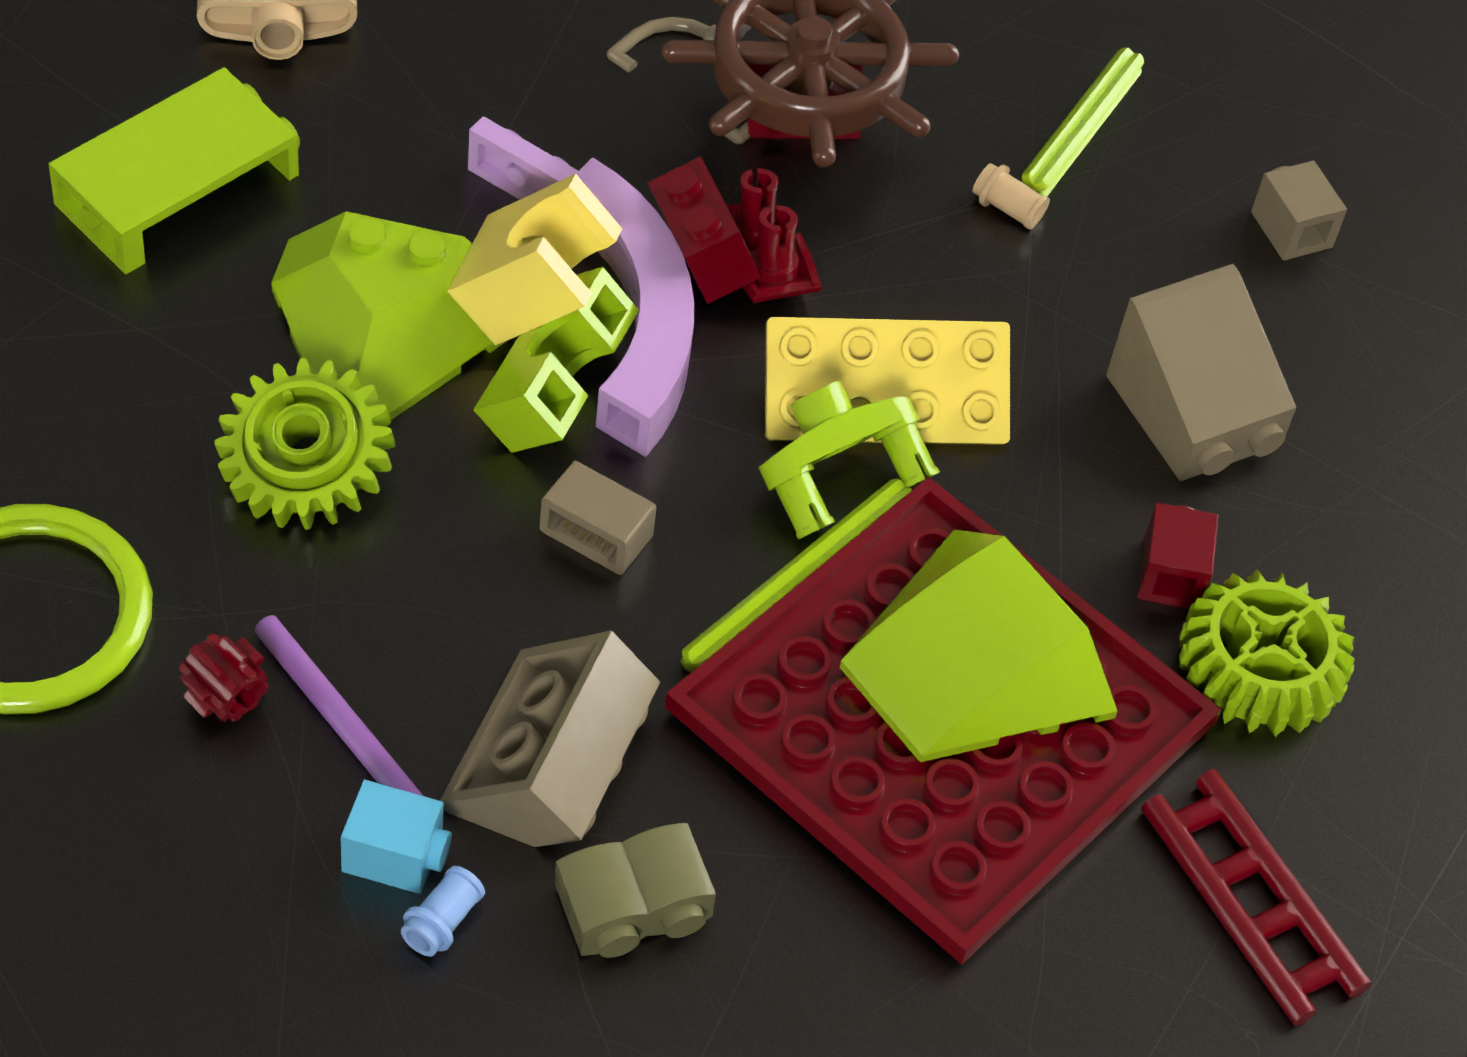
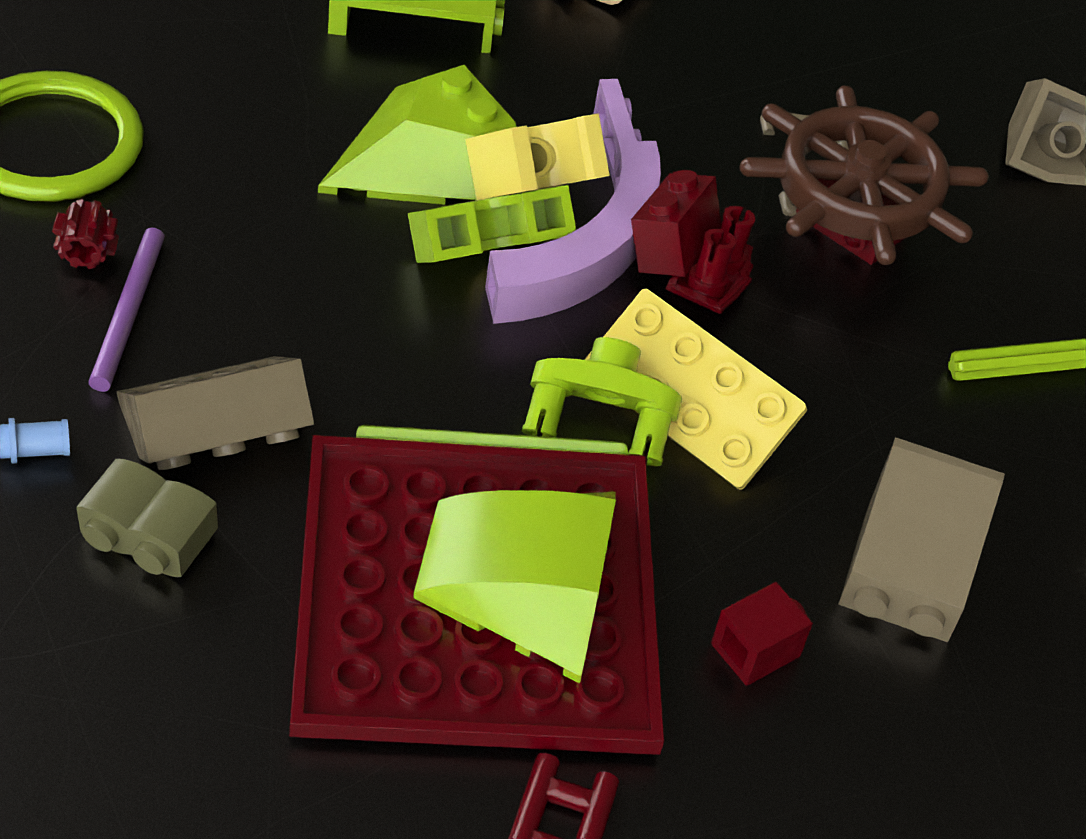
camera: 45 degrees right, 5 degrees down
lime gear [215,358,395,530] -> none
medium azure brick [341,779,452,894] -> none
dark tan piece [540,460,657,575] -> none
tan pin [972,163,1050,230] -> none
lime gear [1179,569,1355,737] -> none

